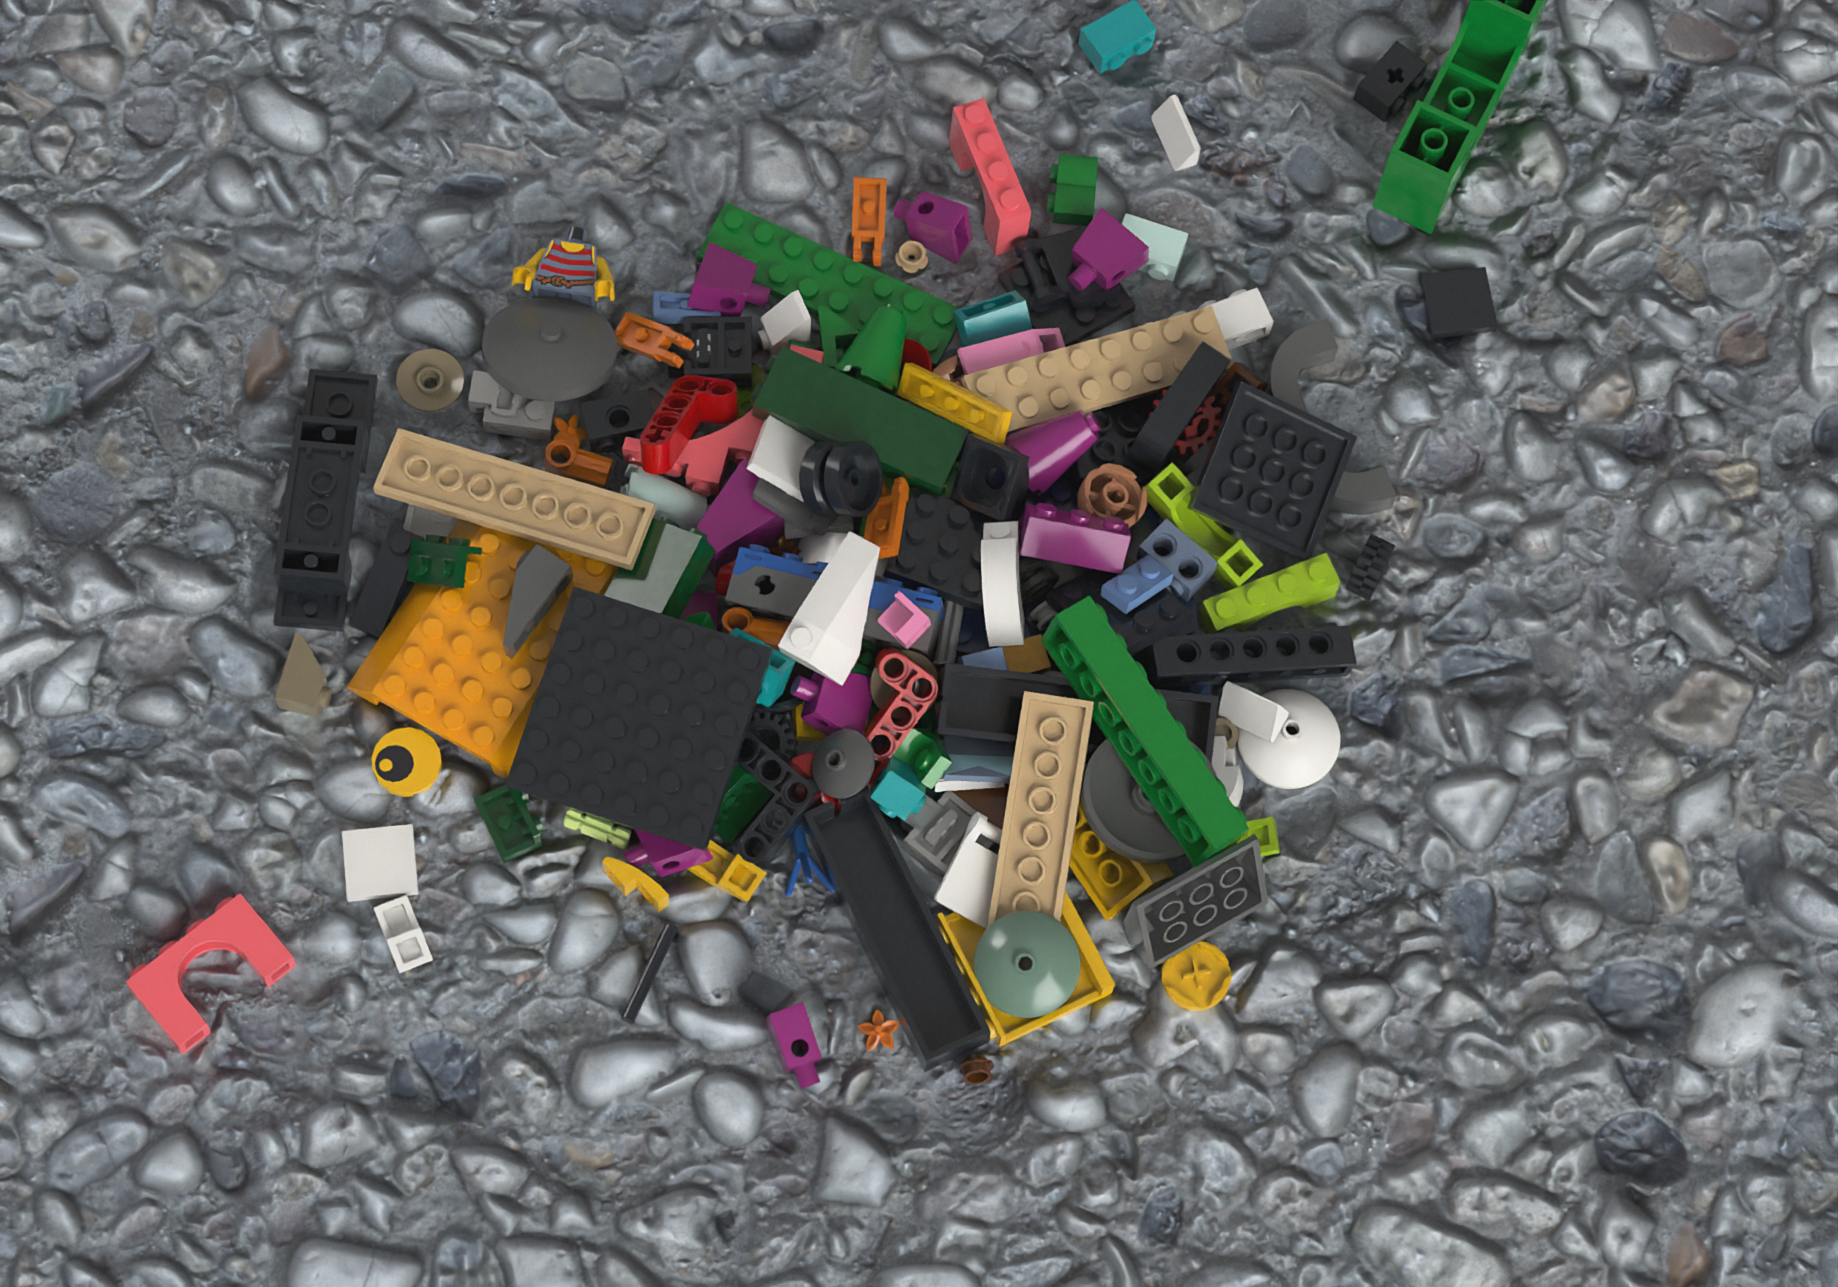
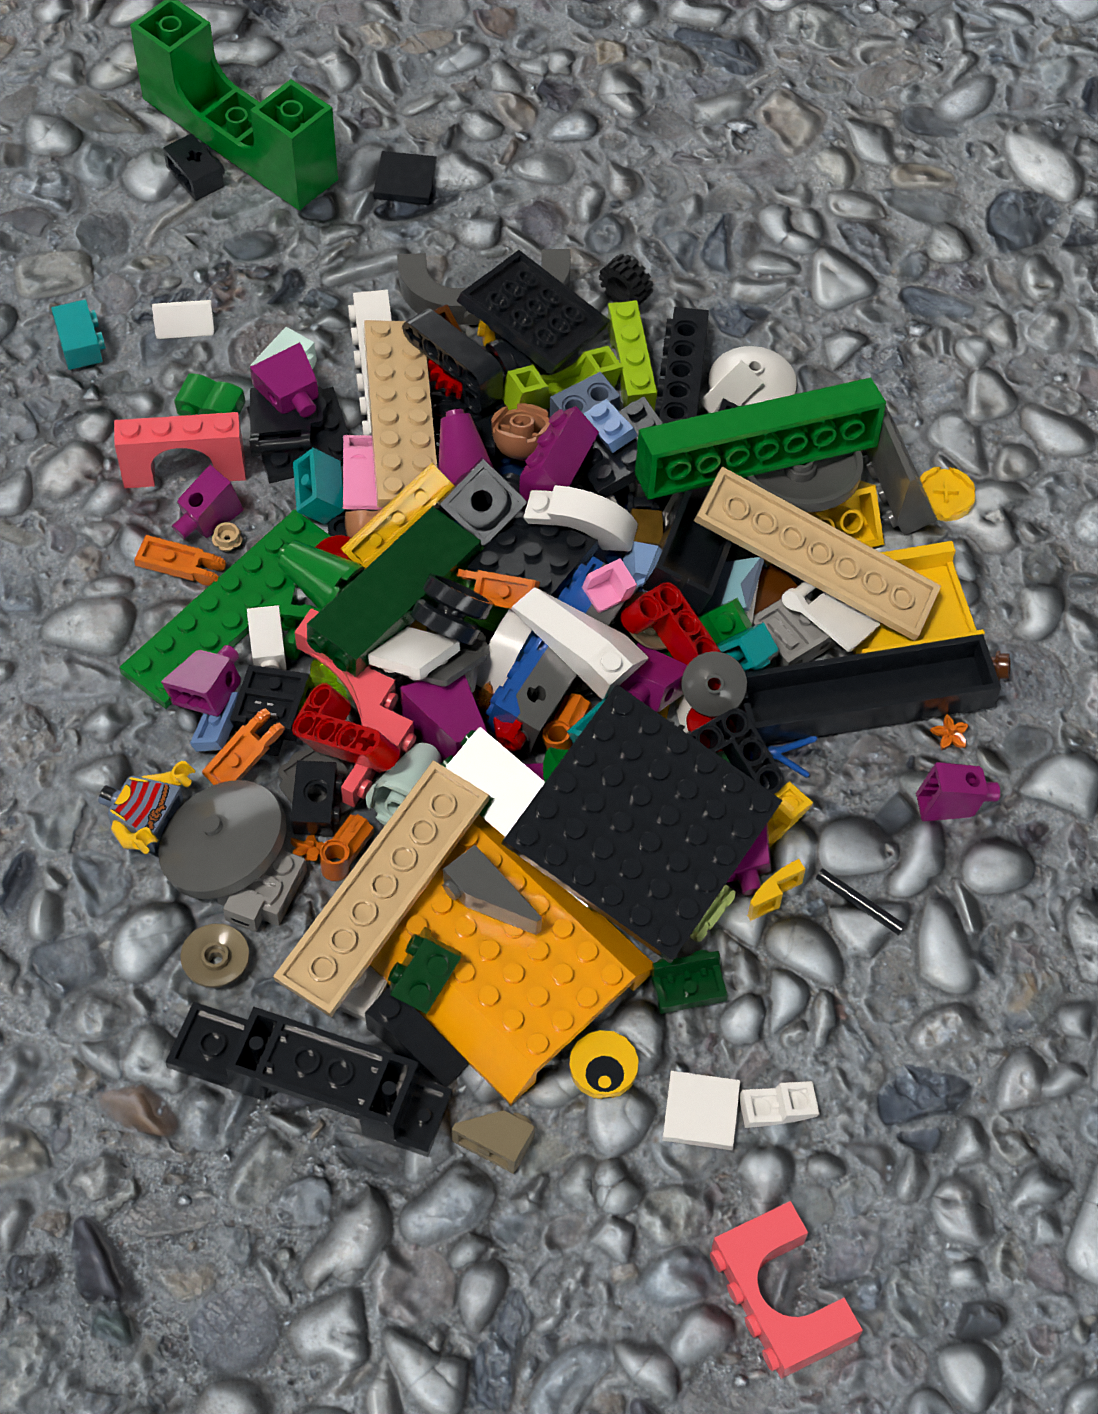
camera: 70 degrees left, 10 degrees down
sand green dish [974,911,1081,1018] -> none

